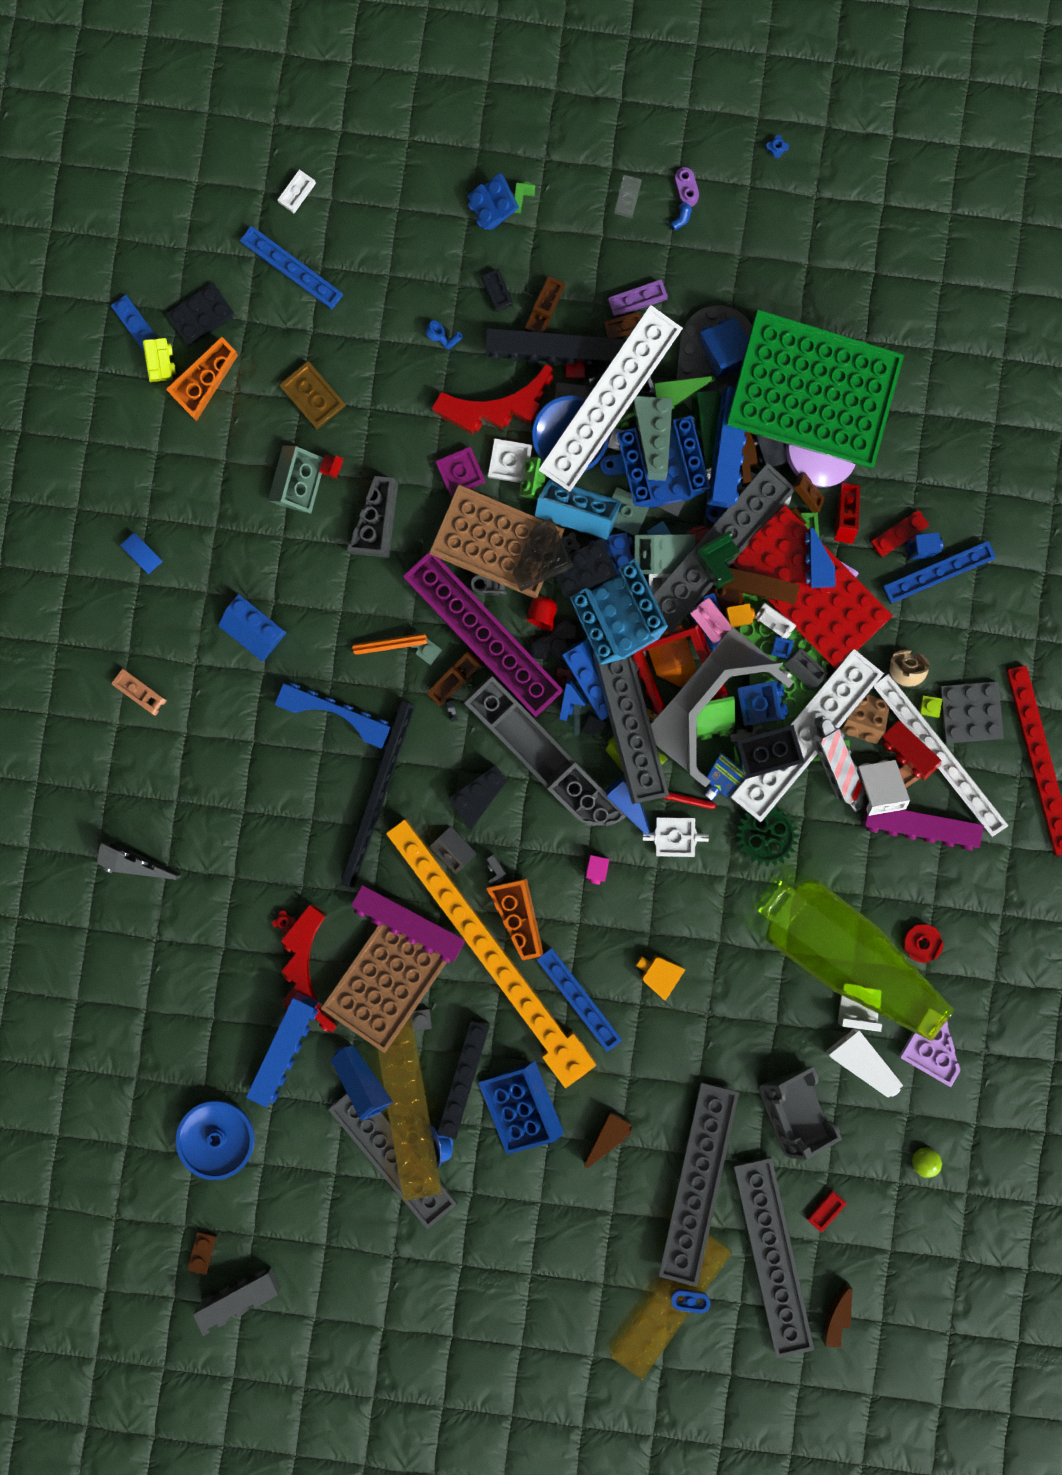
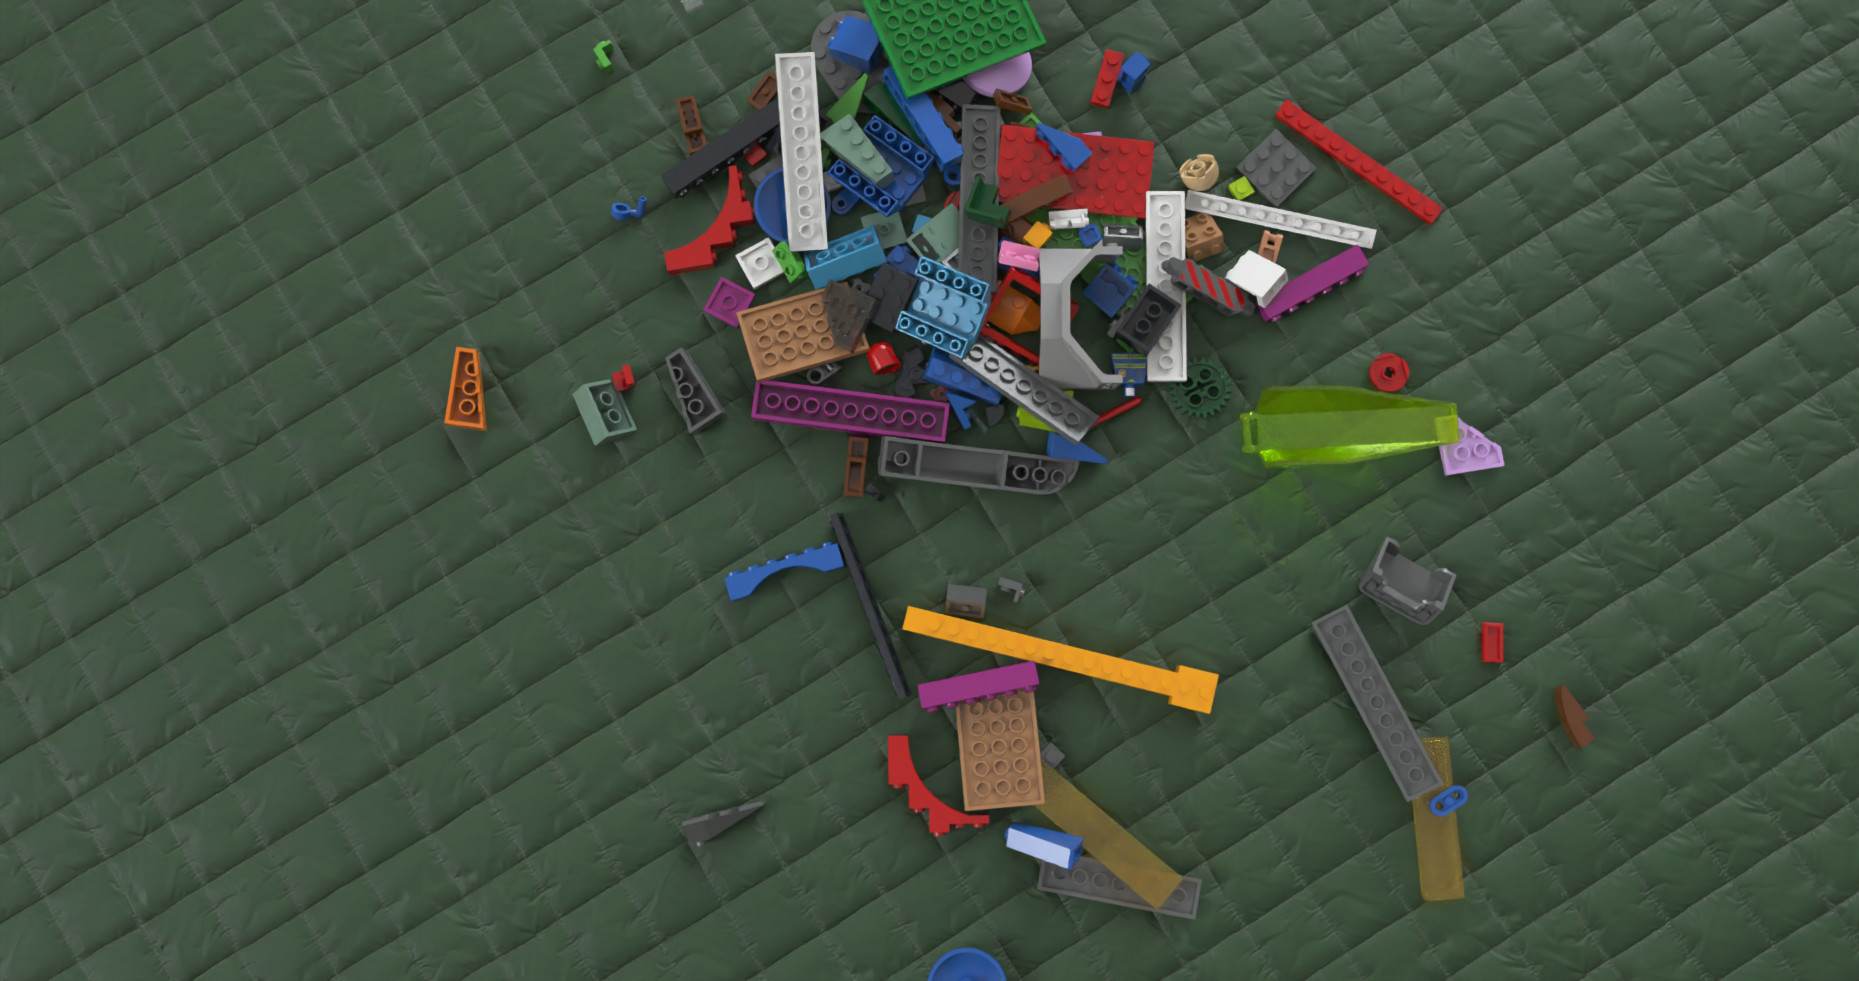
camera: 35 degrees left, 5 degrees down
blue plate [111,295,158,352] -> none
nougat plate [111,669,167,716] -> none
blue slope [120,533,162,574] -> none
neon yellow brick [143,338,176,382] -> none
black plate [166,283,236,347] -> none
blue slope [218,594,287,662] -> none
blue plate [240,226,343,310] -> none
blue brick [246,992,319,1108] -> none
red plate [273,911,296,934] -> none
white plate [278,170,316,213] -> none
pearl gold plate [279,361,346,430] -> none
orange axle [352,633,427,655] -> none
sand green plate [410,633,442,665] -> none
blue piece [428,1124,453,1168] -> none
black brick [438,1018,490,1140] -> none
black wedge [449,765,507,830] -> none
blue plate [467,173,519,230] -> none
blue slope [478,1061,564,1154] -> none
black plate [481,268,513,312] -> none
orange wedge [486,878,543,960] -> none
blue plate [537,947,622,1052] -> none
reddish brown slope [583,1110,632,1168] -> none
dark pink brick [585,855,609,884] -> none
medium lavender plate [608,279,668,318] -> none
light orange torso [636,955,685,1001] -> none
white plate [643,818,709,857] -> none
bright green slope [696,696,735,740] -> none
dark grey plate [733,1156,814,1358] -> none
white slope [825,1028,903,1098] -> none
red slope [834,482,860,544] -> none
white bracket [838,985,882,1032] -> none
blue plate [882,541,996,604] -> none
red brick [882,721,942,781] -> none
lime hair [912,1148,942,1178] -> none

